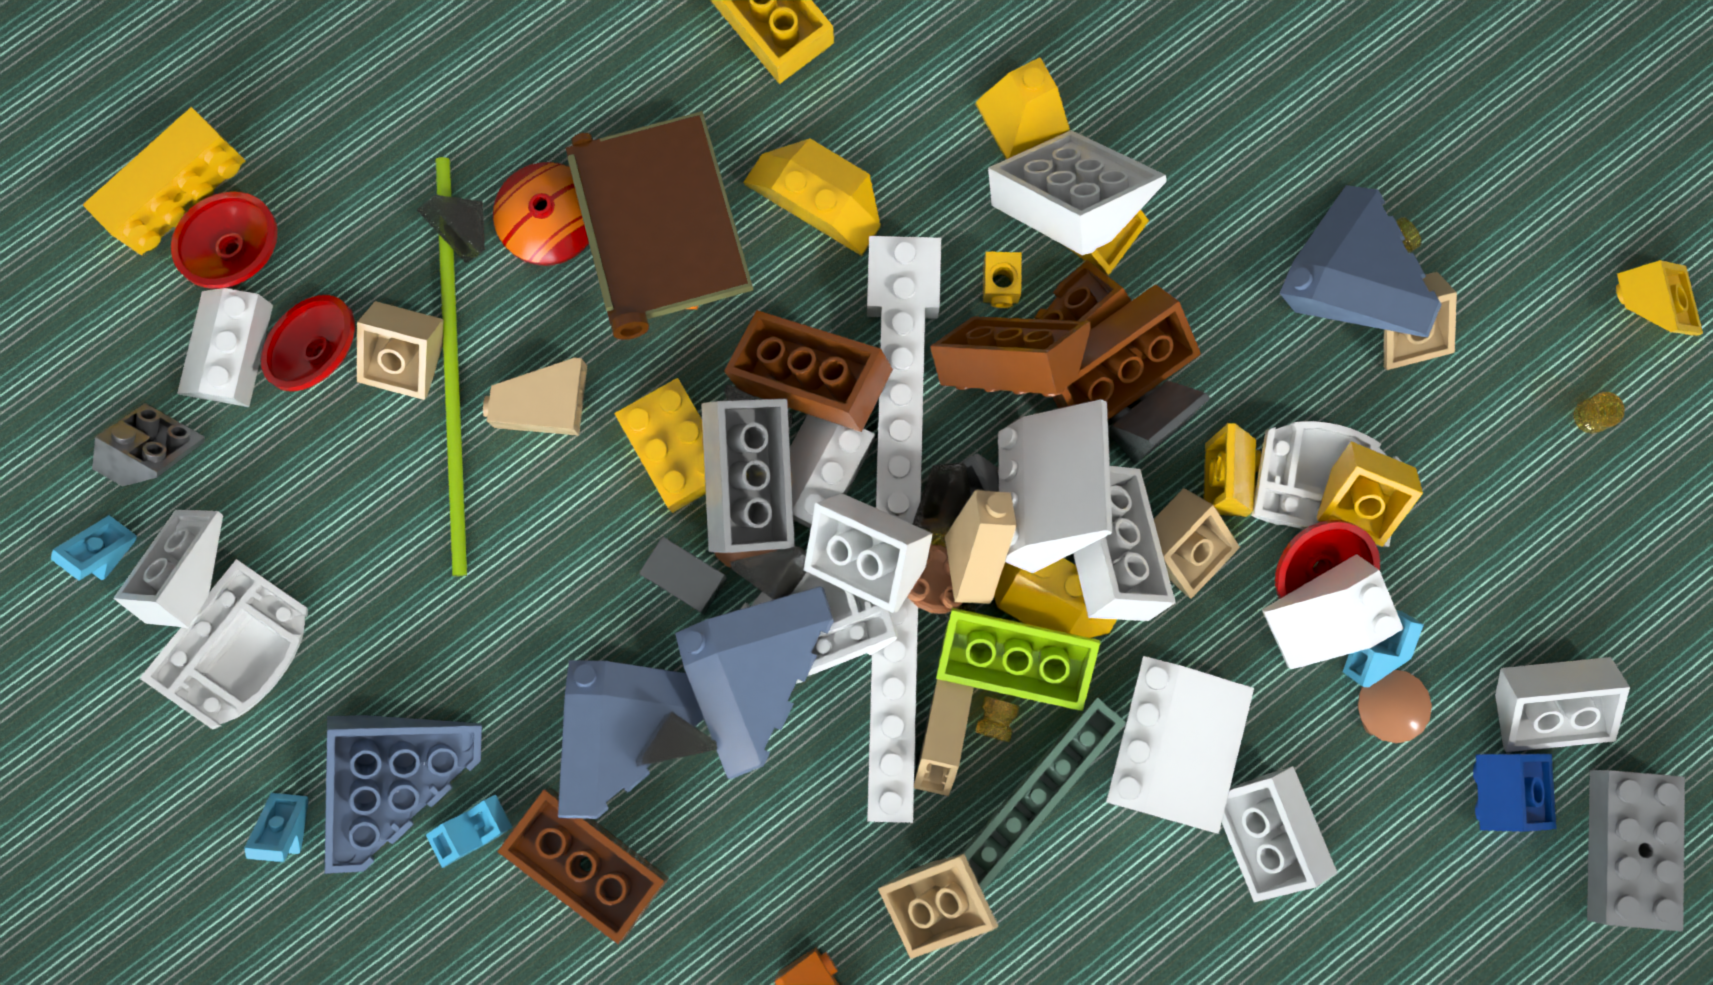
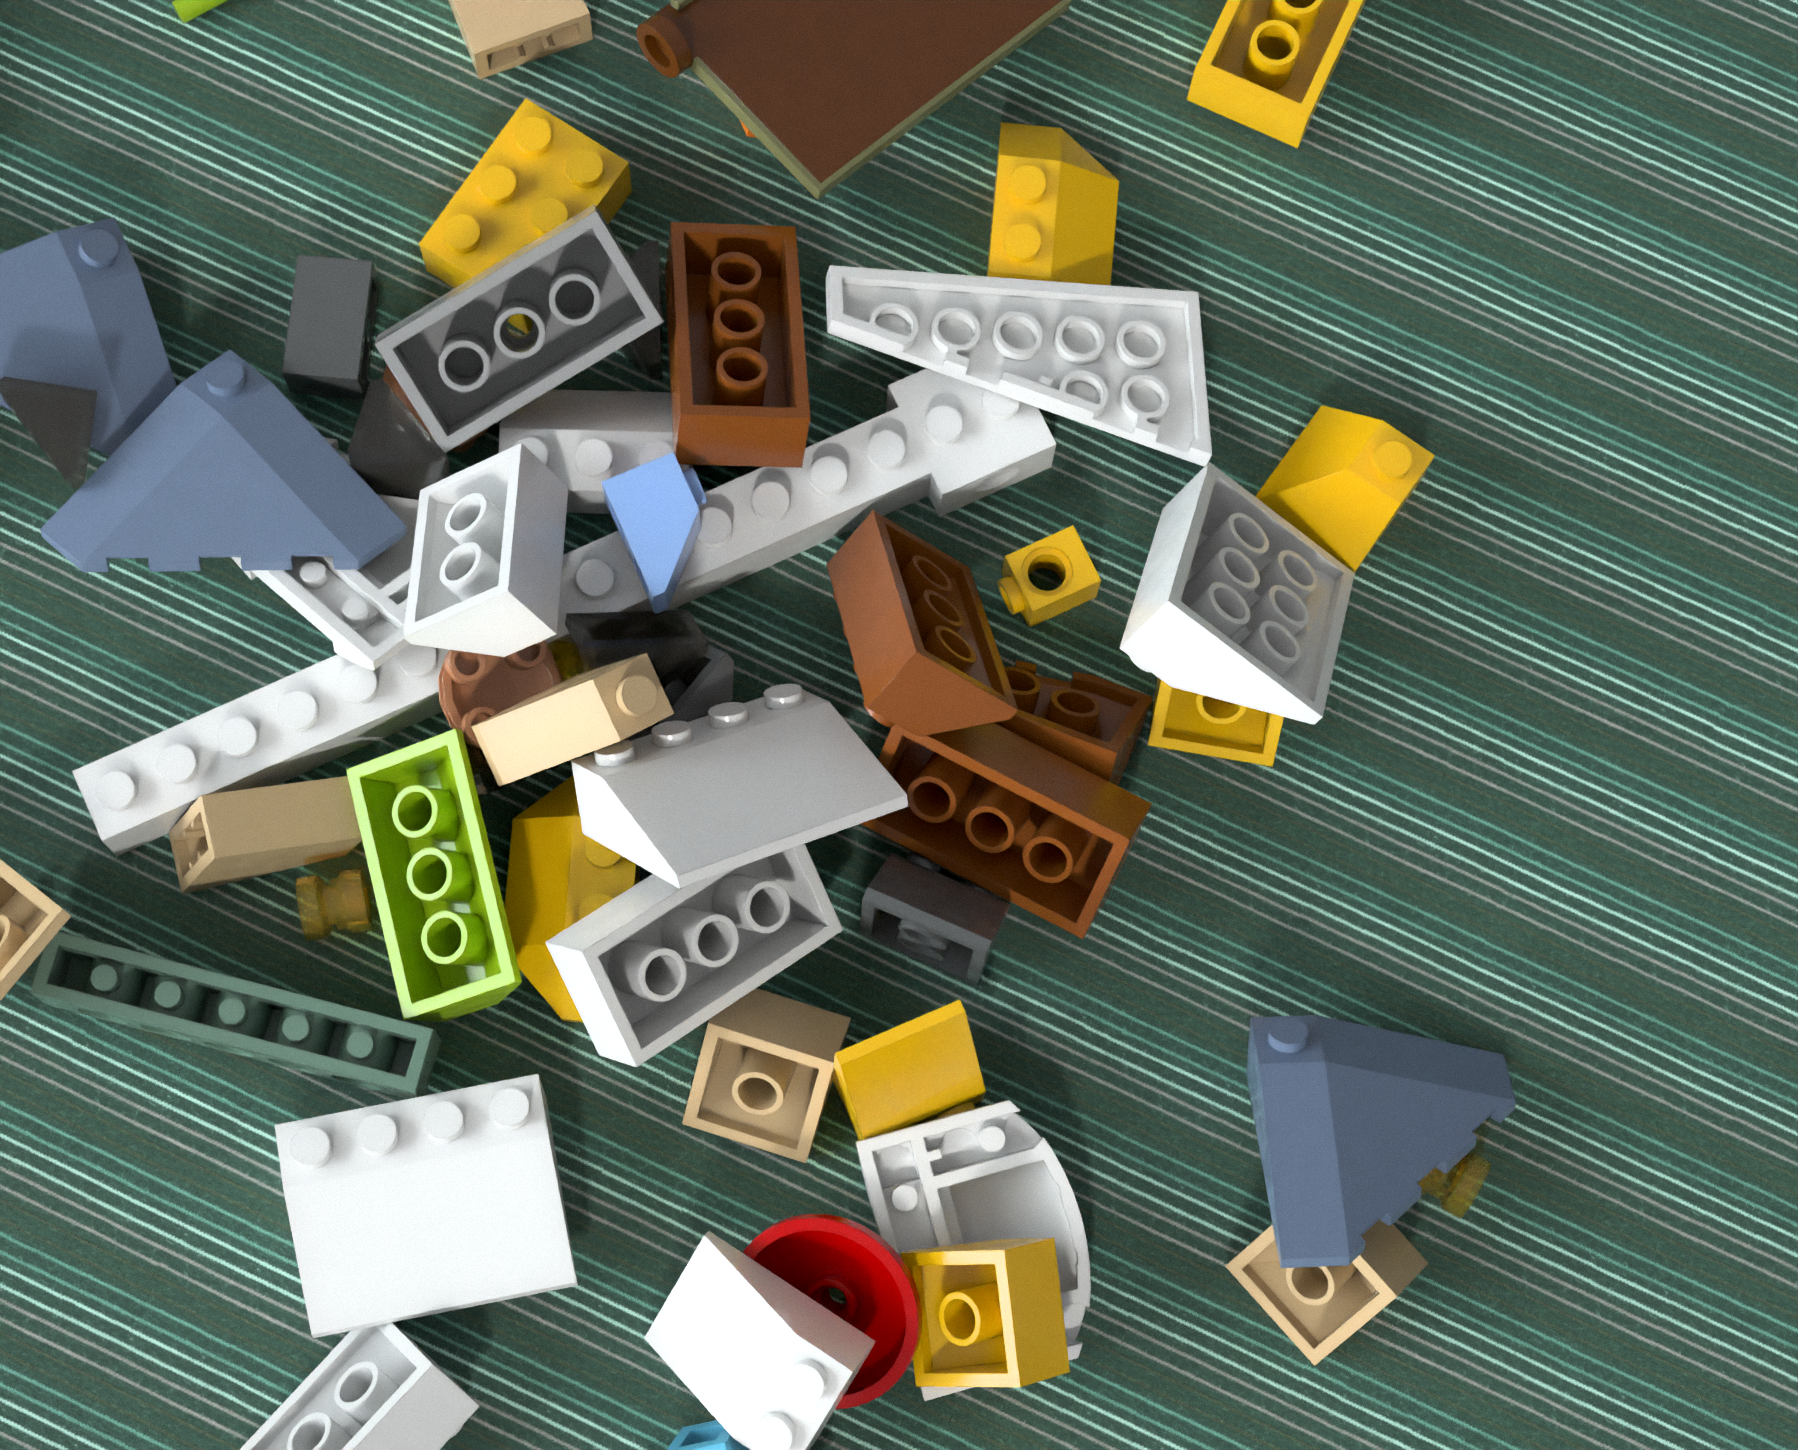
camera: 55 degrees right, 5 degrees down
none -> light blue slope [602,452,707,614]
none -> white wing [825,265,1212,467]

